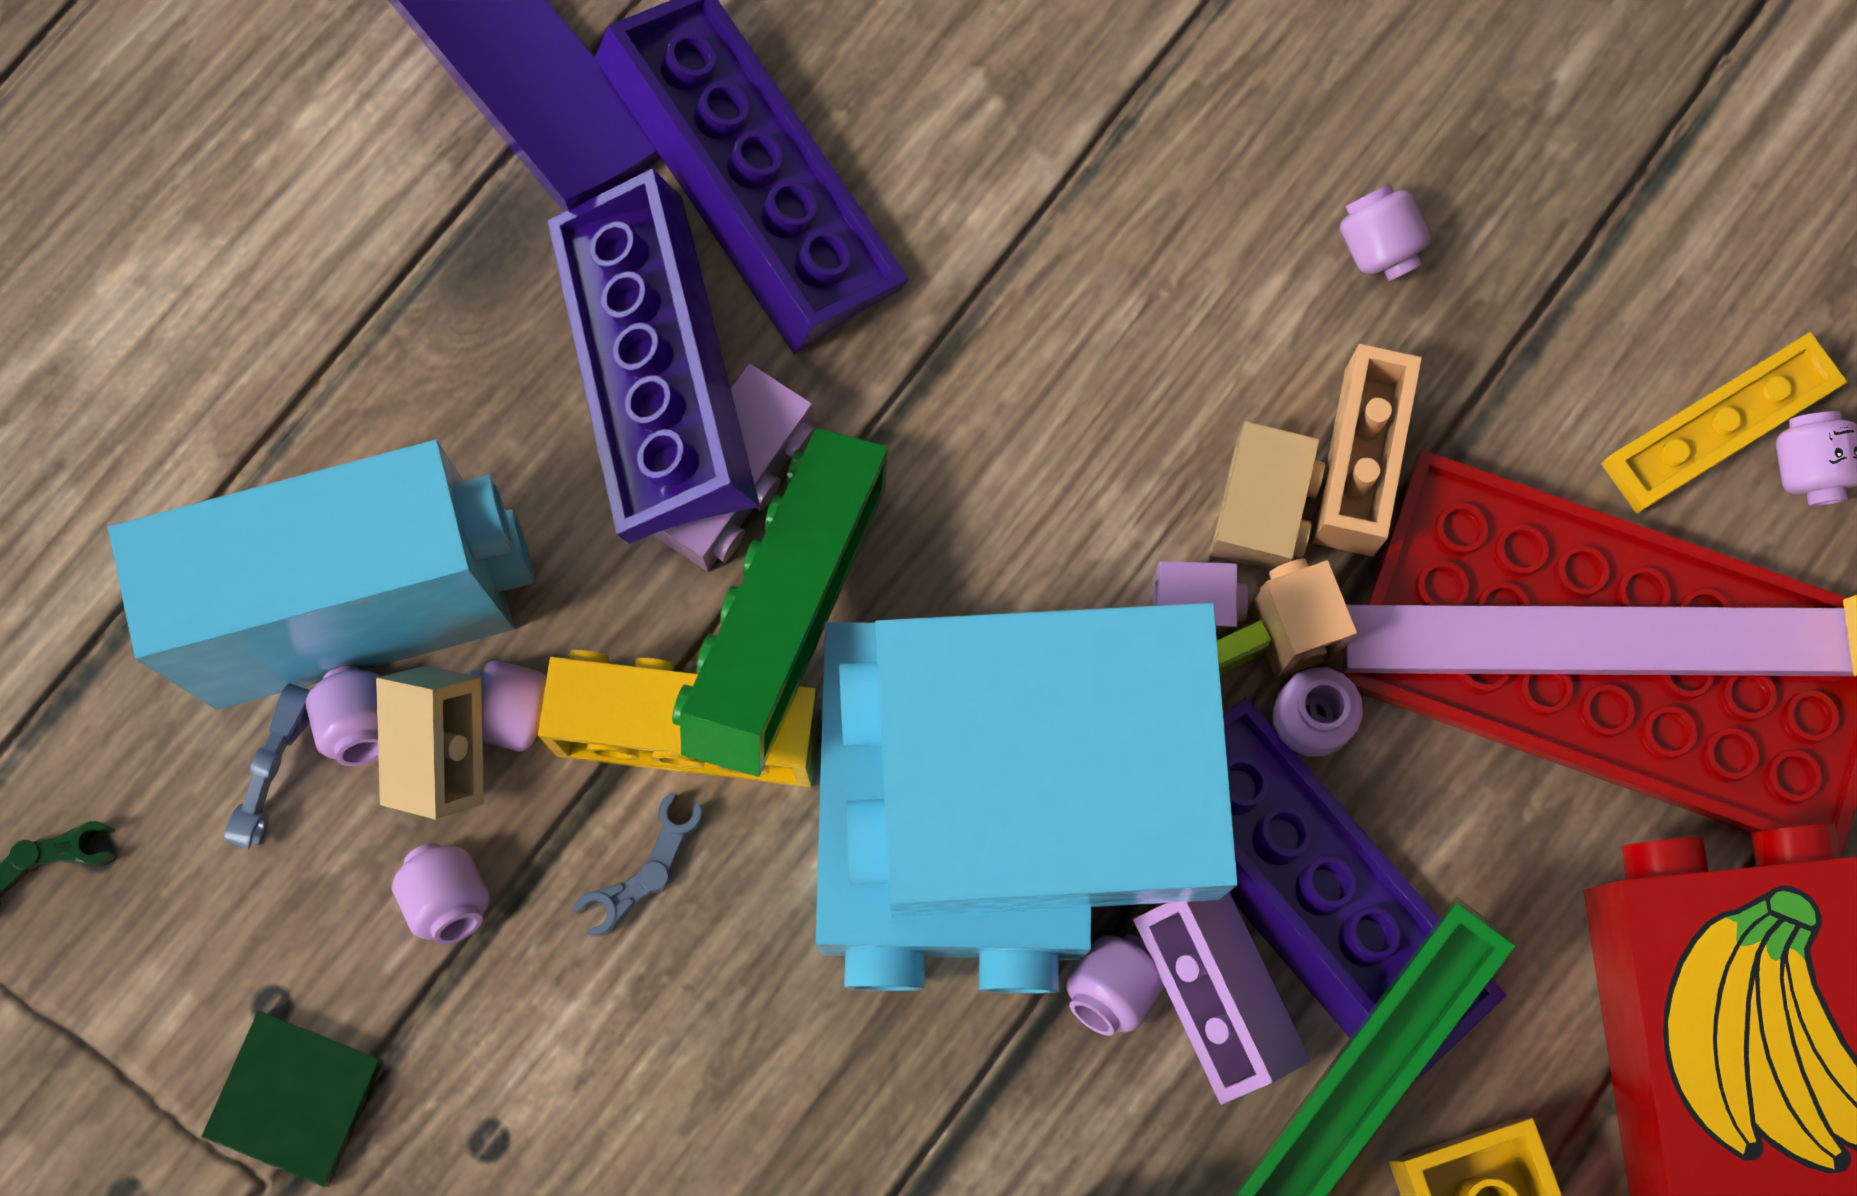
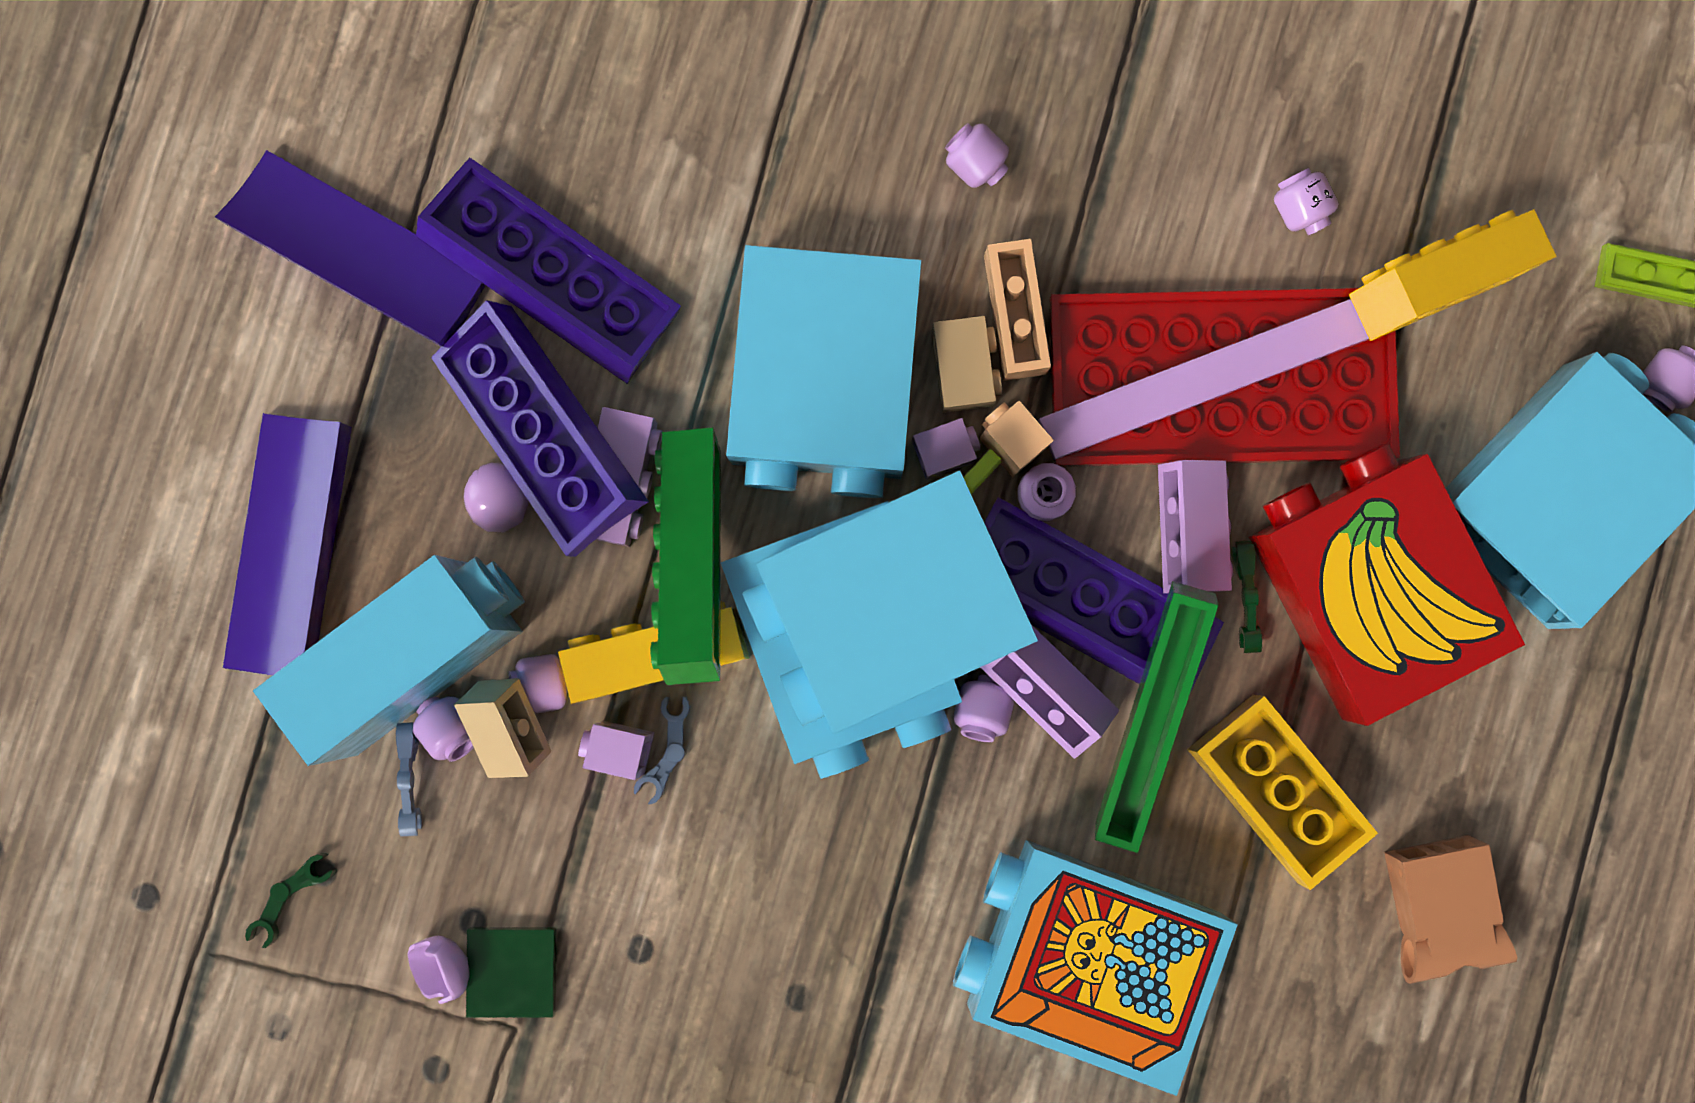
camera: 20 degrees left, 10 degrees up
lavender head [391,843,490,945] -> none
yellow plate [1601,332,1847,515] -> none
none -> dark purple arch [223,413,352,676]
none -> lavender hair [407,935,469,1004]
none -> lavender hair [464,462,529,532]
none -> lavender brick [578,721,654,780]
none -> medium azure brick [726,245,921,498]
none -> lavender brick [1158,460,1233,593]
none -> dark green piece [1232,540,1262,653]

